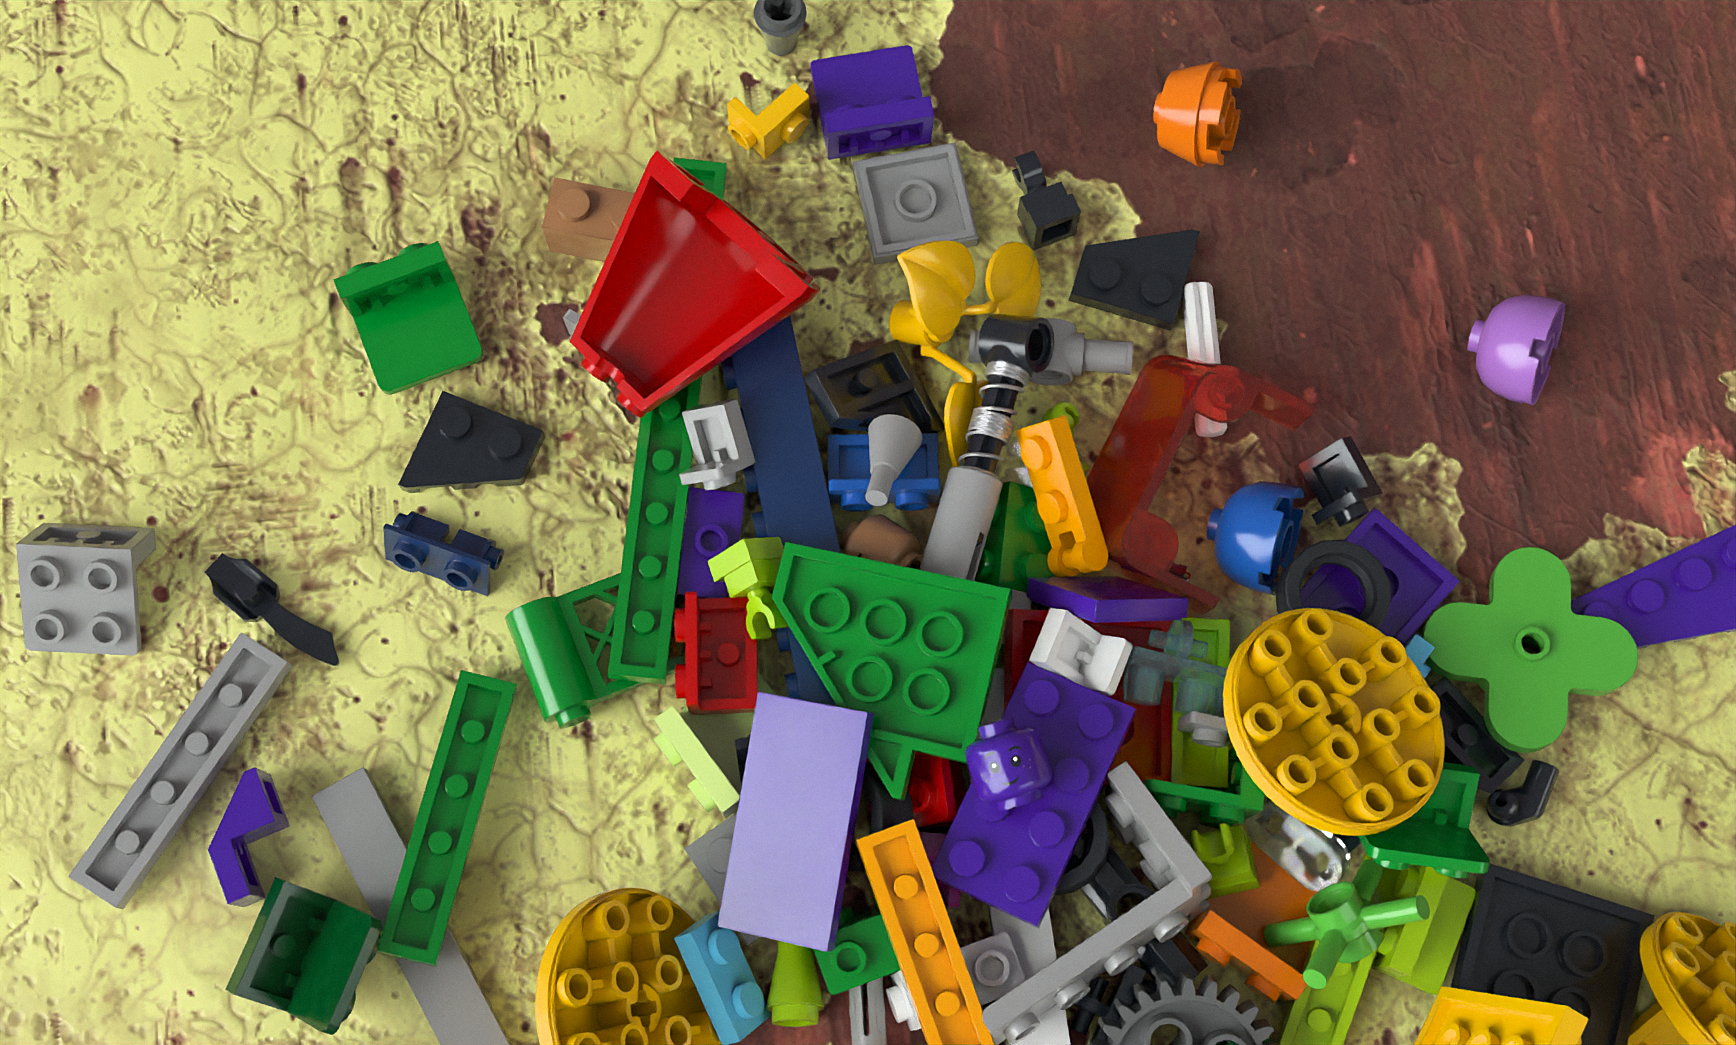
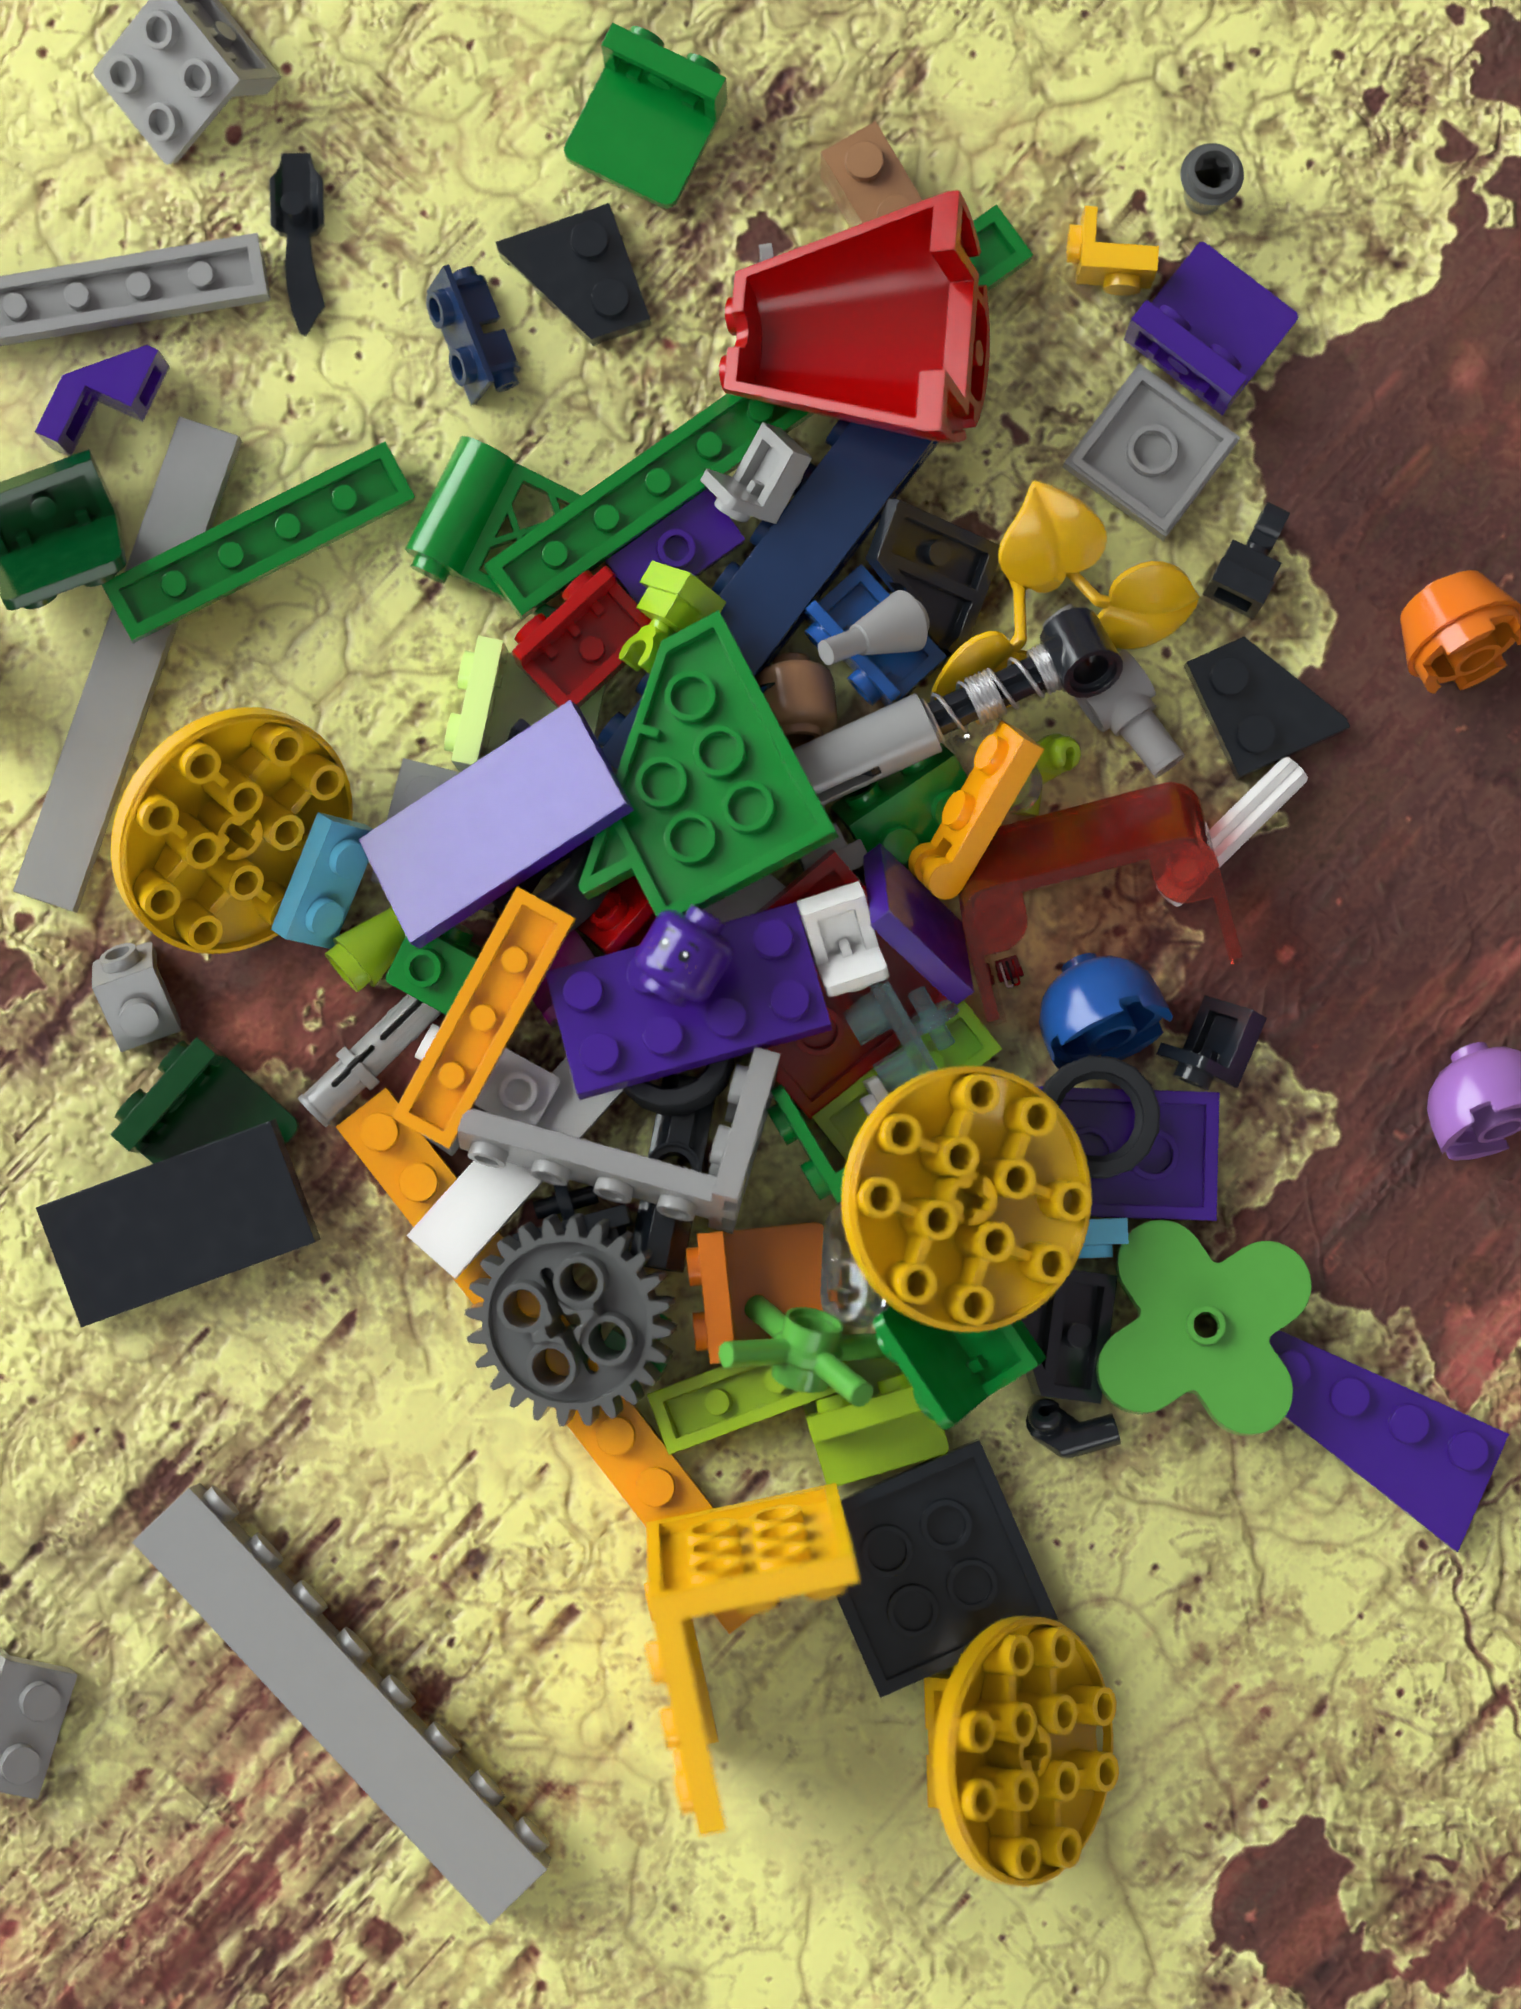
camera: 60 degrees right, 10 degrees up
lime piece [1190,824,1260,899] -> none

